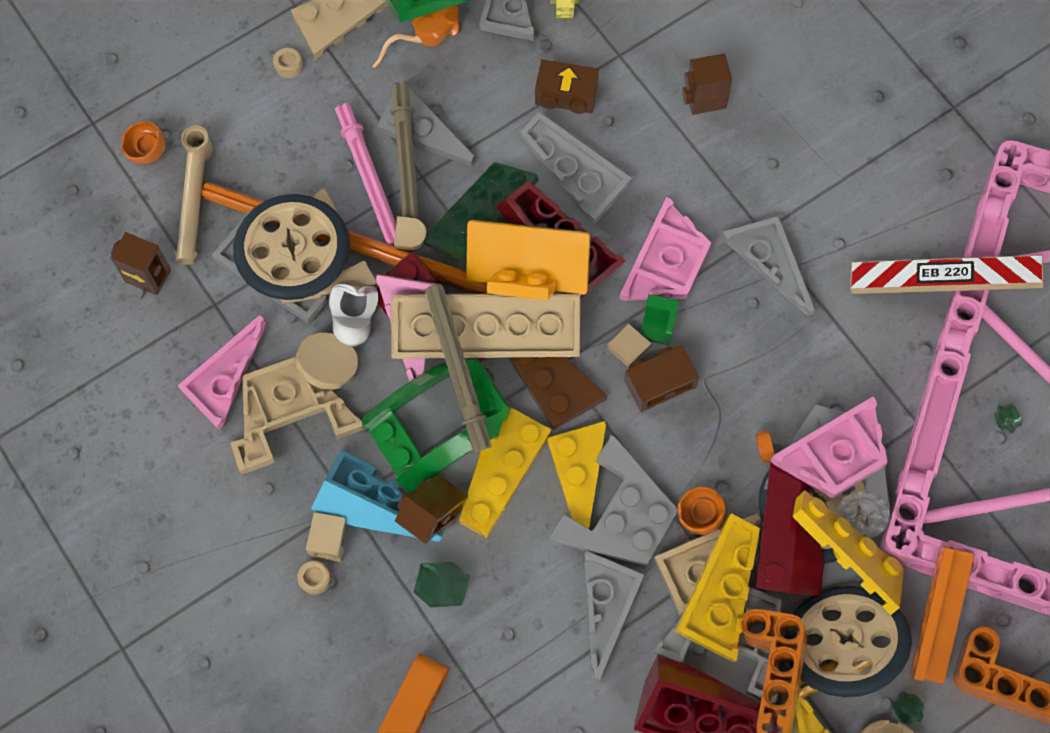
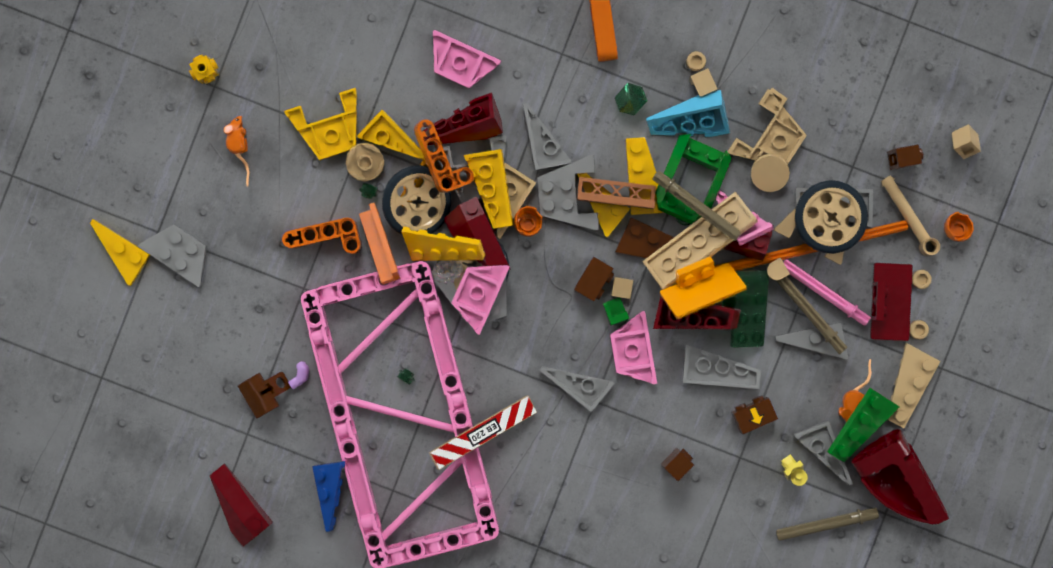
camera: 145 degrees right, 20 degrees up
bright pink wing [178,315,267,431] -> none
white piece [329,284,378,346] -> none
reddish brown brick [395,474,468,544] -> none
orange tile [756,430,774,463] -> none
none -> nougat fence [577,177,656,209]
none -> dark red bracket [870,263,913,341]
none -> tan tile [912,270,932,289]
none -> tan panel [952,124,981,159]

